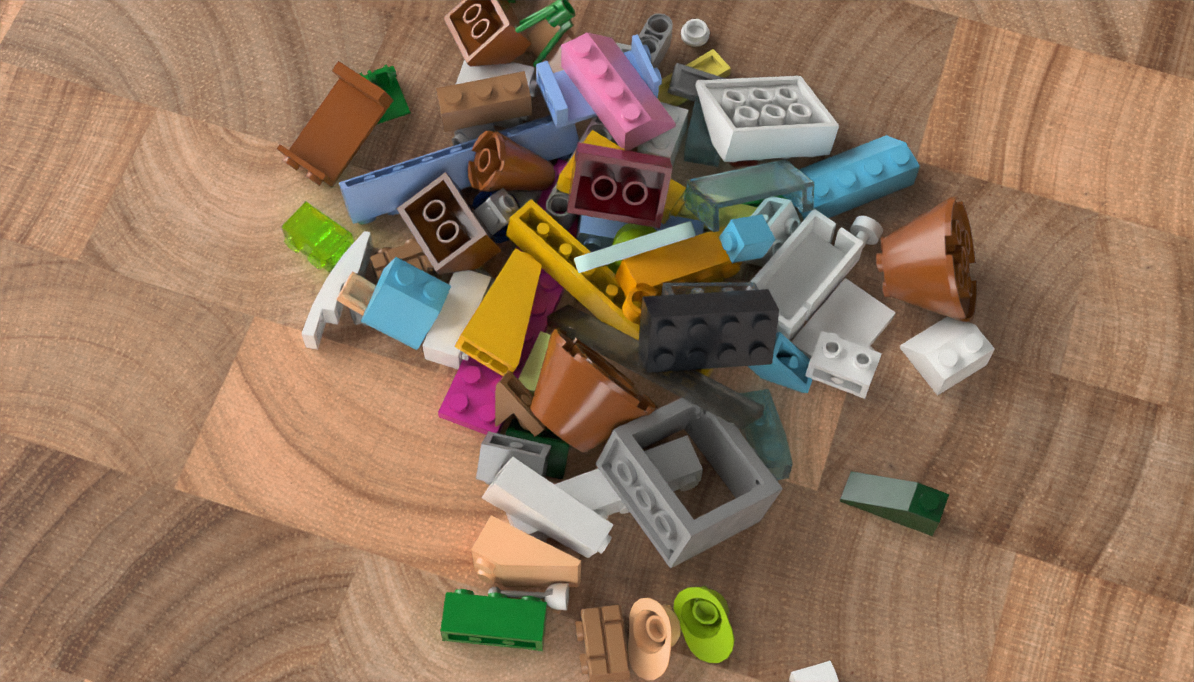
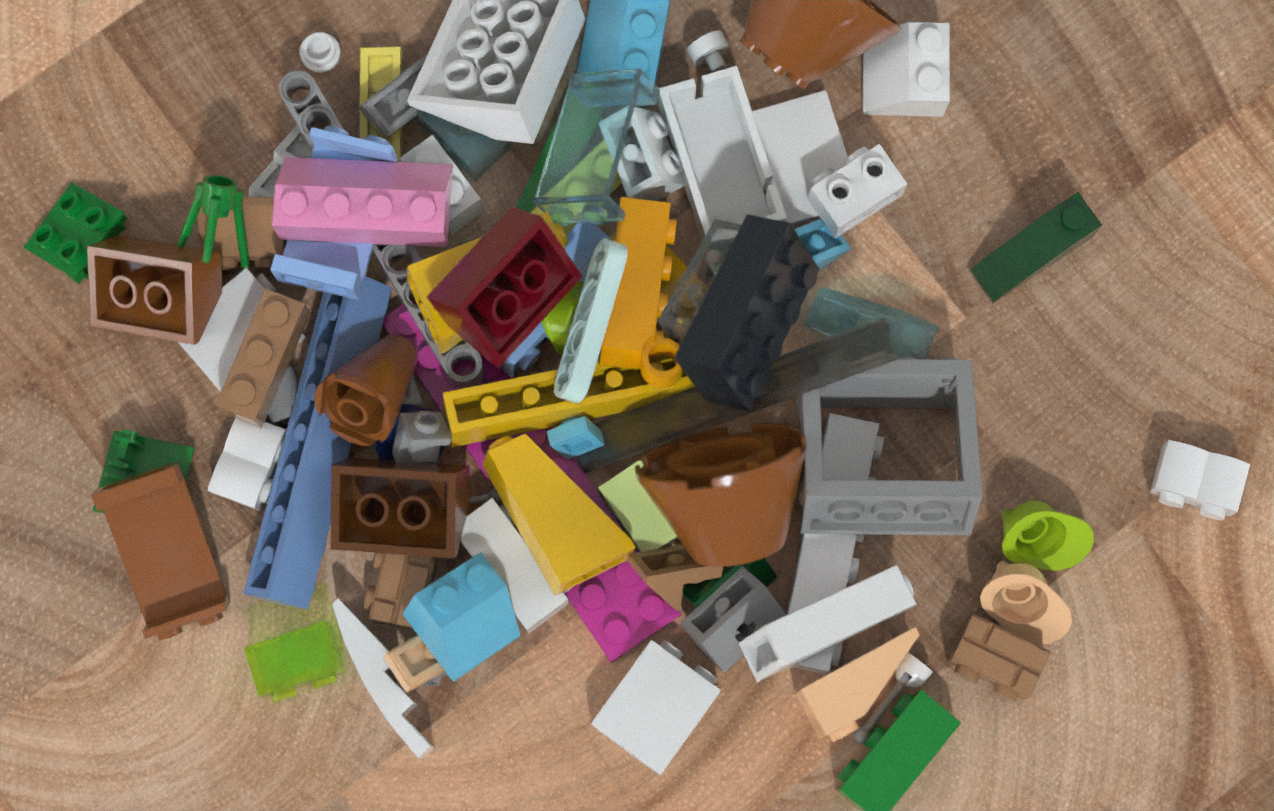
camera: 55 degrees left, 15 degrees up
medium azure brick [719,214,776,263] -> none
none -> white brick [208,418,287,511]
none -> medium azure plate [547,416,605,460]
none -> white brick [591,639,721,776]

